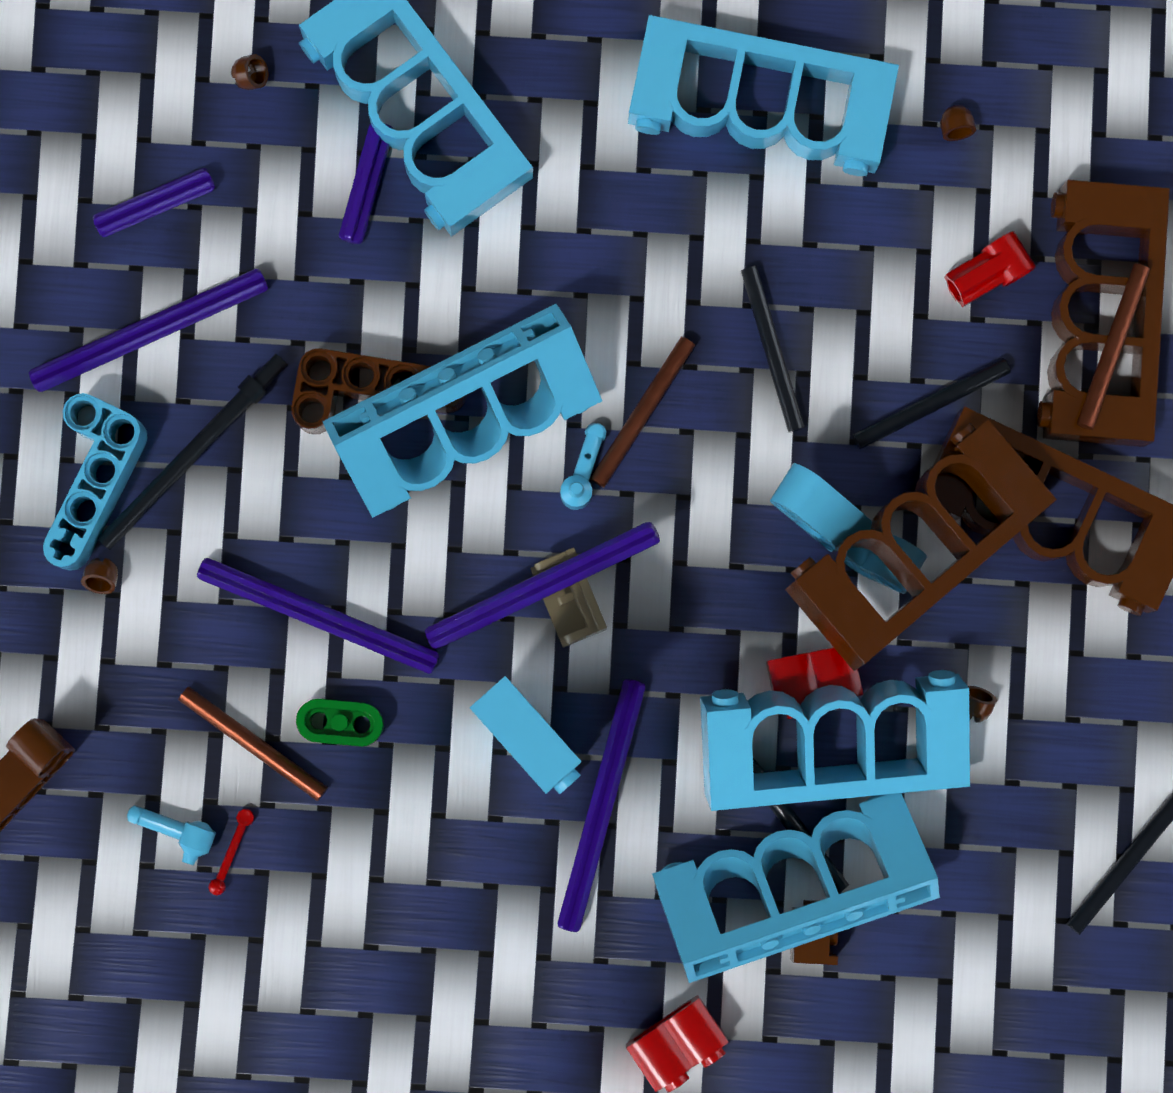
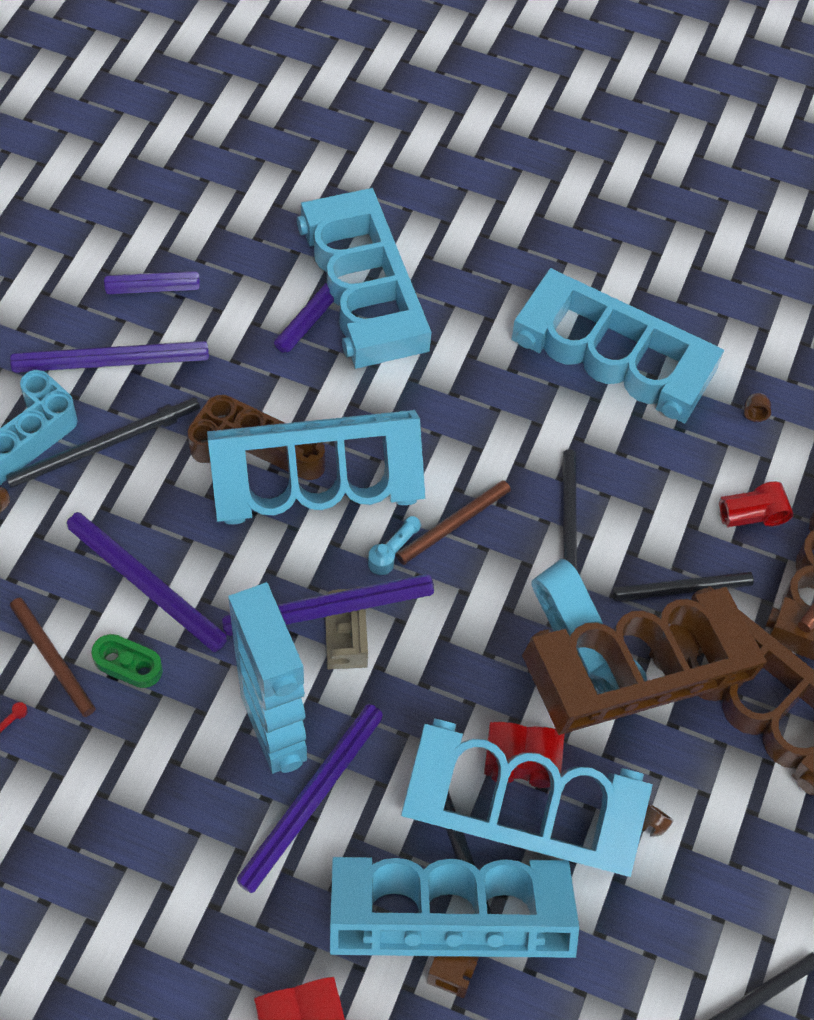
camera: 20 degrees right, 25 degrees down
reddish brown hinge [231,54,268,90] -> none

